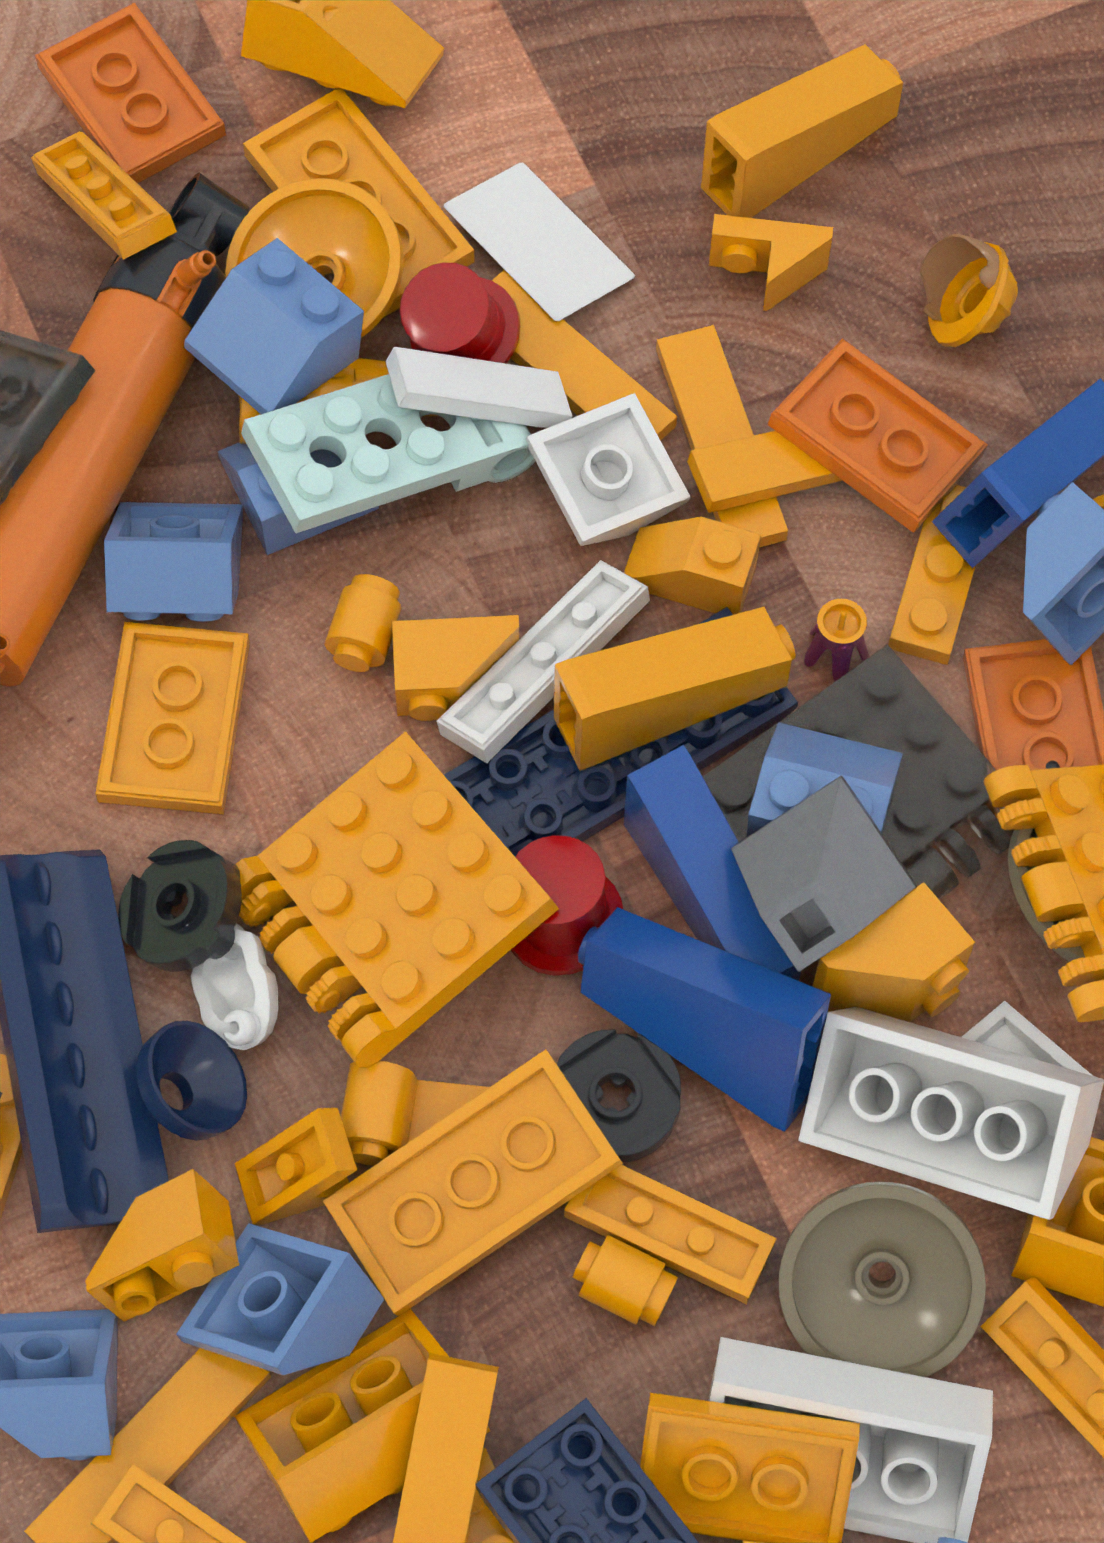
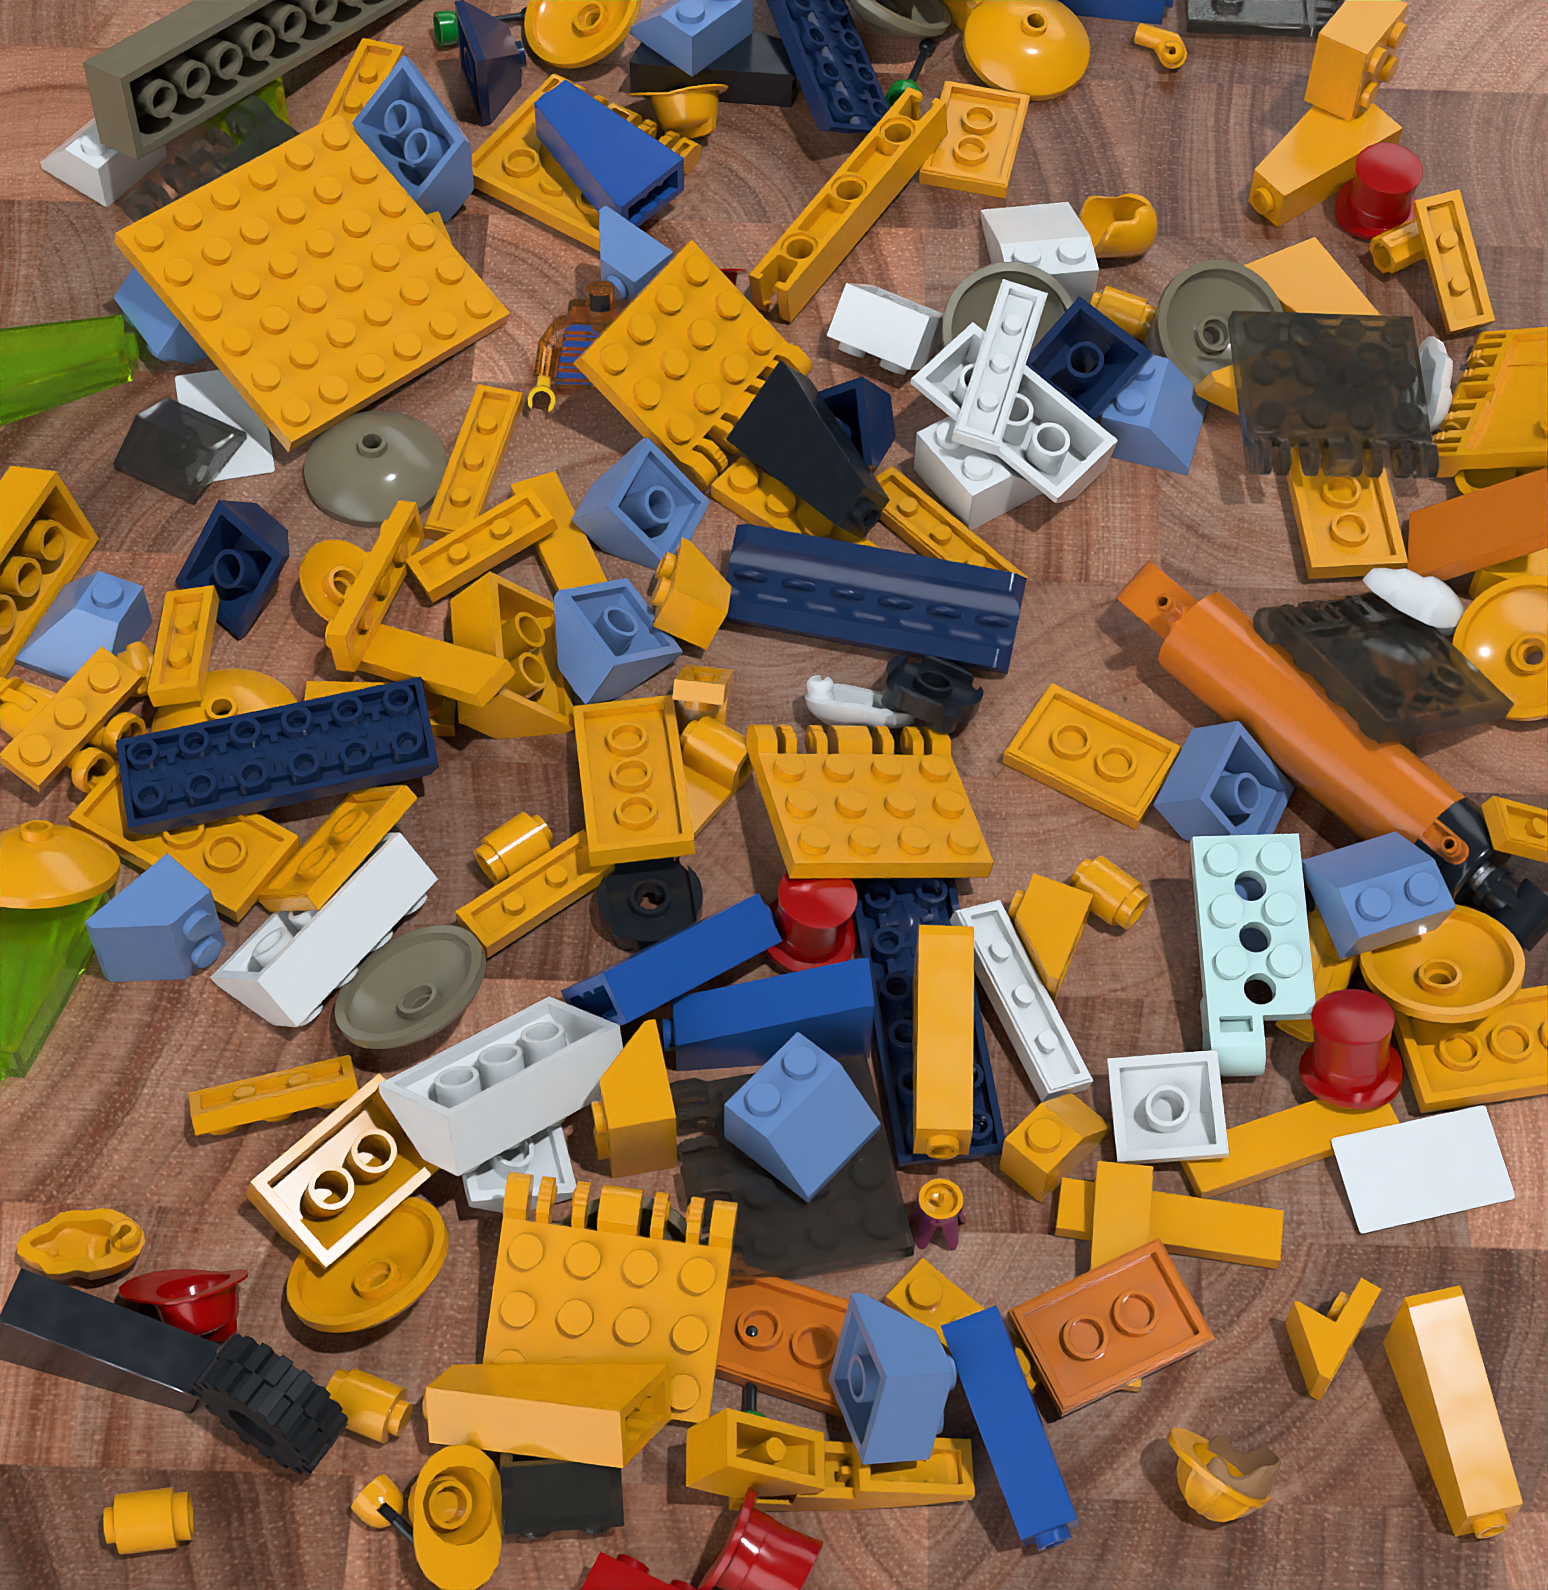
camera: 115 degrees right, 10 degrees down
dark blue piece [136,1020,247,1141] -> none
white tile [386,347,572,428] -> none
flat silver slope [731,775,916,972] -> none

